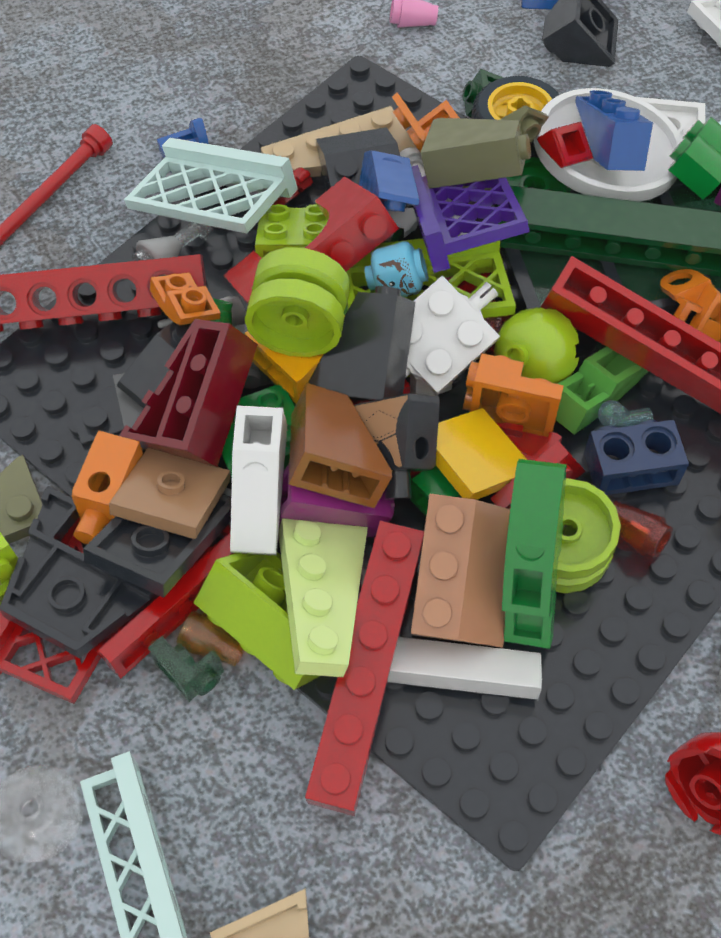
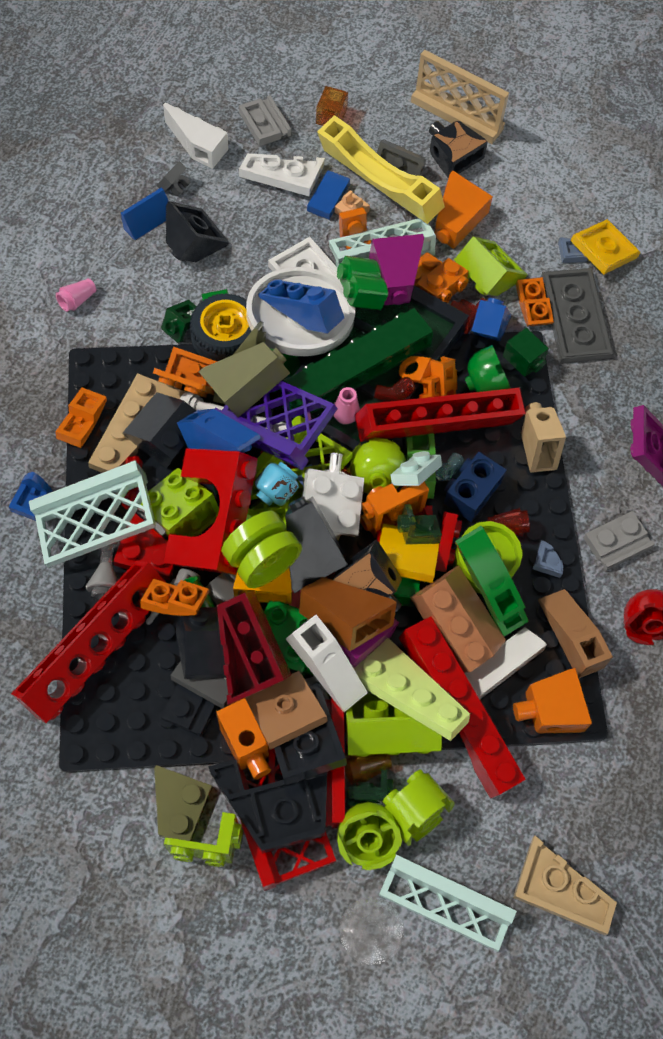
camera: 50 degrees left, 5 degrees up
red slope [537,122,593,168] -> none
none -> orange slope [55,388,107,448]
none -> red wing [113,513,175,580]
none -> bright pink cone [333,387,360,424]
none -> lime cylinder [337,802,402,870]
none -> clear red arm [374,377,415,401]
none -> lime brick [382,769,455,846]
none -> light aqua plate [391,451,442,486]
none -> clear green bracket [397,504,442,544]
none -> orange torso [513,668,592,733]
none -> sand blue tile [533,540,563,578]
none -> medium nougat slope [538,589,613,679]

